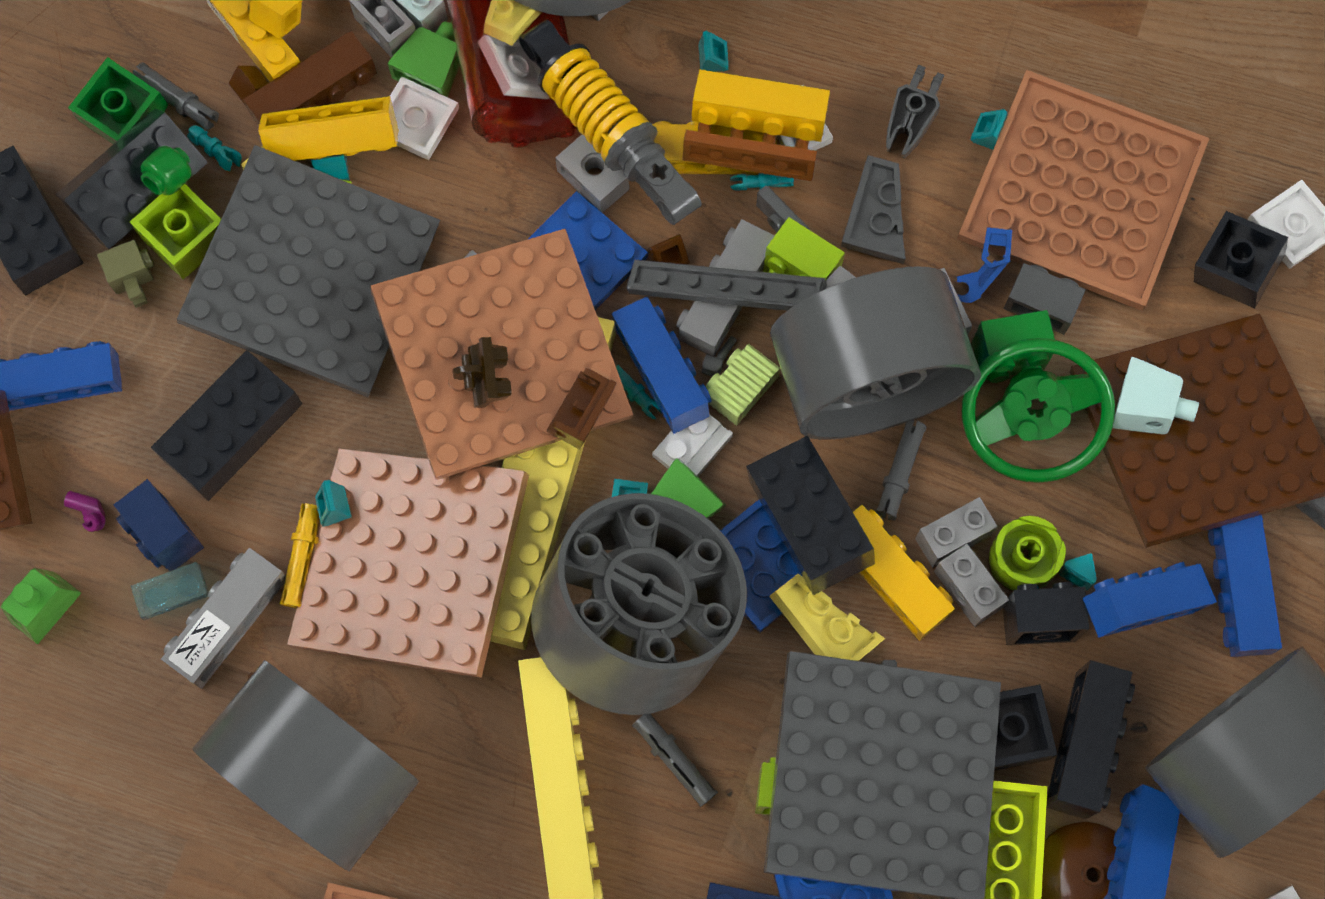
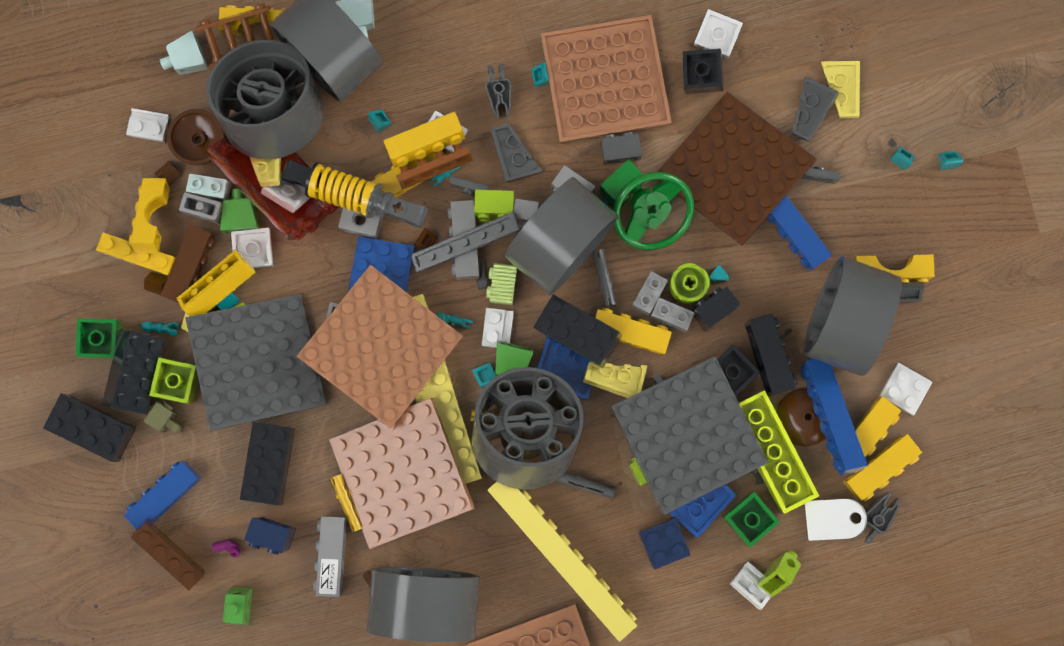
camera: 30 degrees left, 10 degrees up
clear light blue plate [131,562,209,620] -> none
dark grey pin [132,62,219,130] -> none
green head [141,146,191,195] -> none
teal slope [315,480,351,527] -> none
dark brown hips [452,337,512,408] -> none
reddish brown hinge [547,368,617,450] -> none
blue brick [611,297,712,434] -> none
blue piece [957,227,1012,303] -> none
blue brick [1083,562,1217,638] -> none
light aqua torso [1113,357,1199,434] -> none

